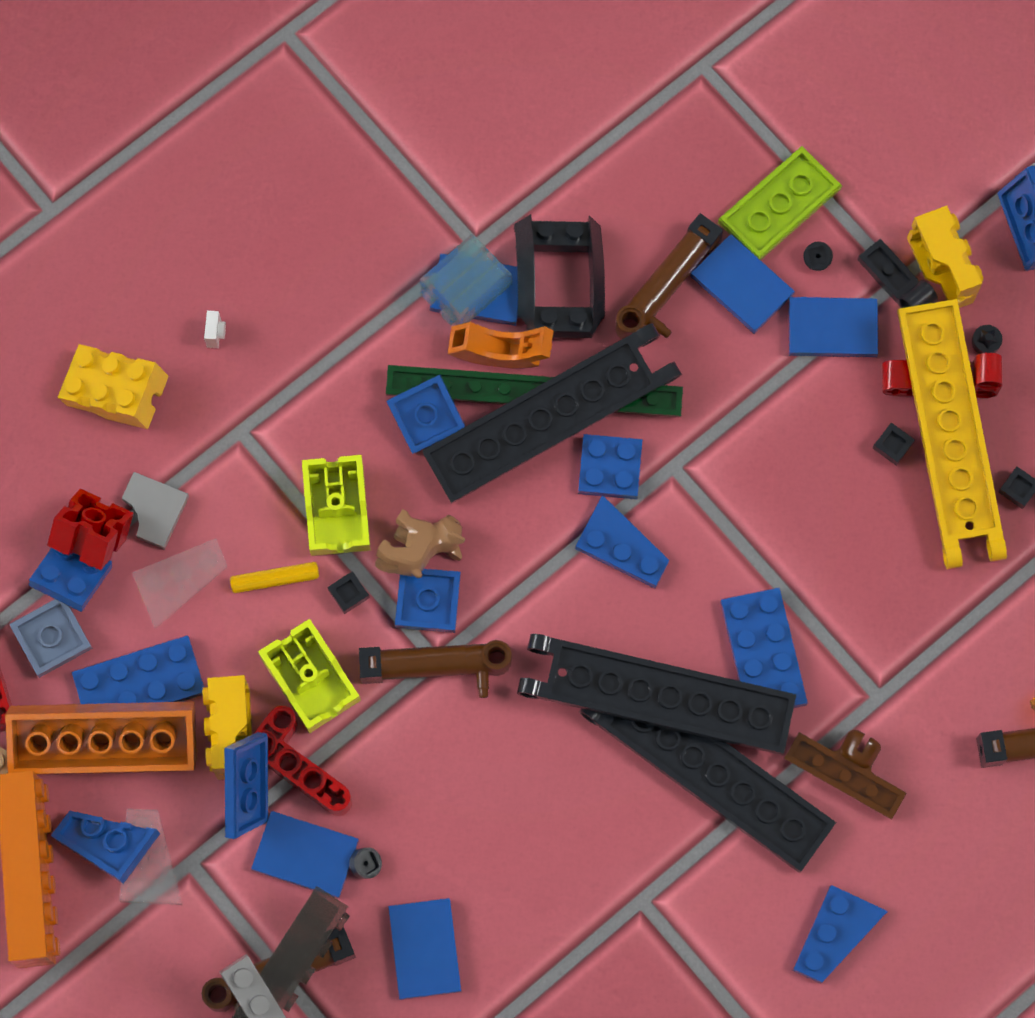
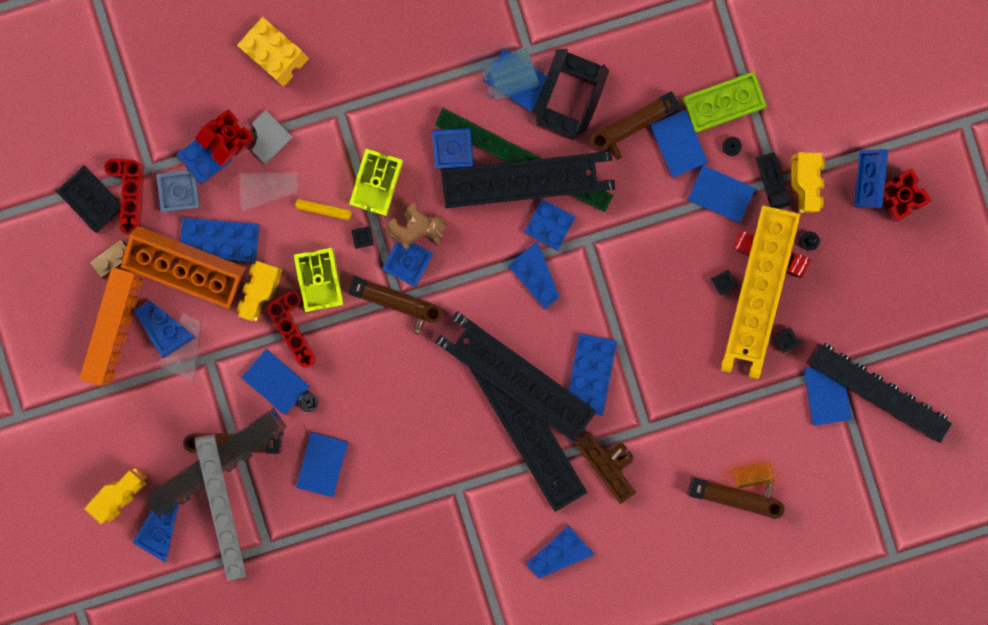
camera: 25 degrees right, 15 degrees up
white plate [204,310,226,349] -> none
blue tile [224,732,268,839] -> none
orange arch [448,322,553,368] -> none

